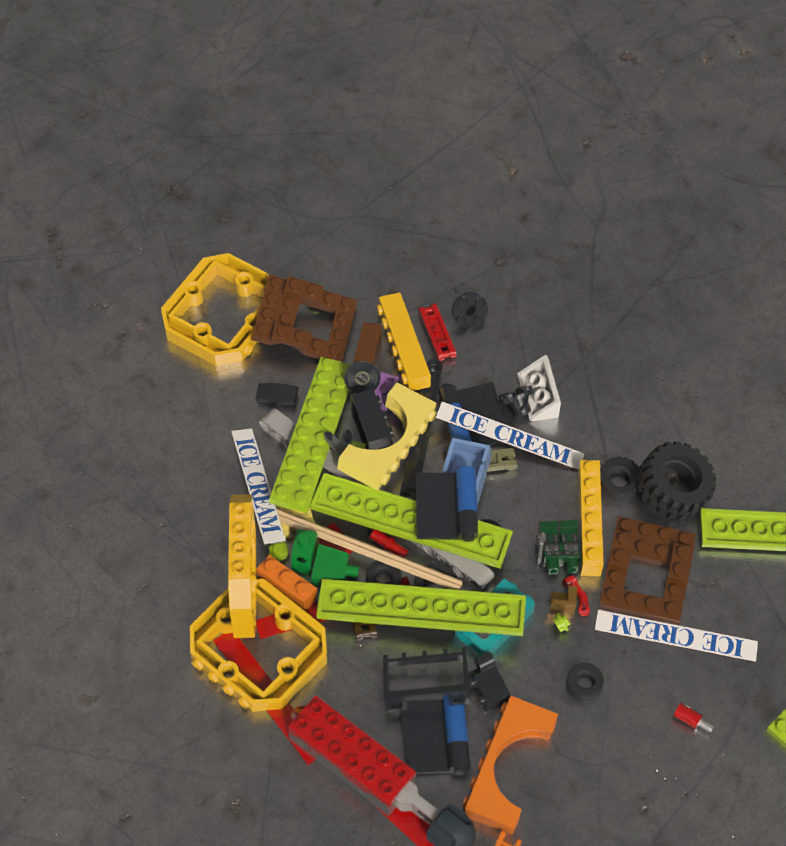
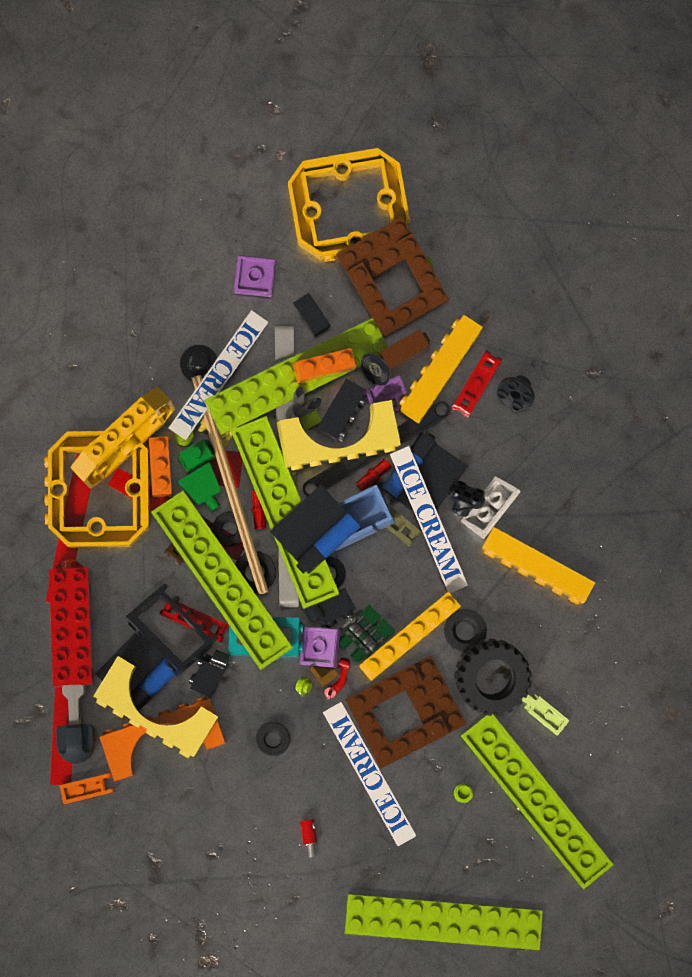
camera: 50 degrees right, 25 degrees up
none -> light yellow arch [93,656,219,759]
none -> red plate [159,601,229,643]
none -> black plate [180,345,217,382]
none -> medium lavender plate [234,255,276,297]
none -> orange brick [292,348,356,384]
none -> medium lavender plate [300,626,341,668]
none -> black hinge [304,588,356,628]
none -> red pin [355,458,392,491]
none -> lime plate [454,783,473,803]
none -> yellow brick [481,527,595,605]
none -> yellowish green hinge [522,694,569,736]

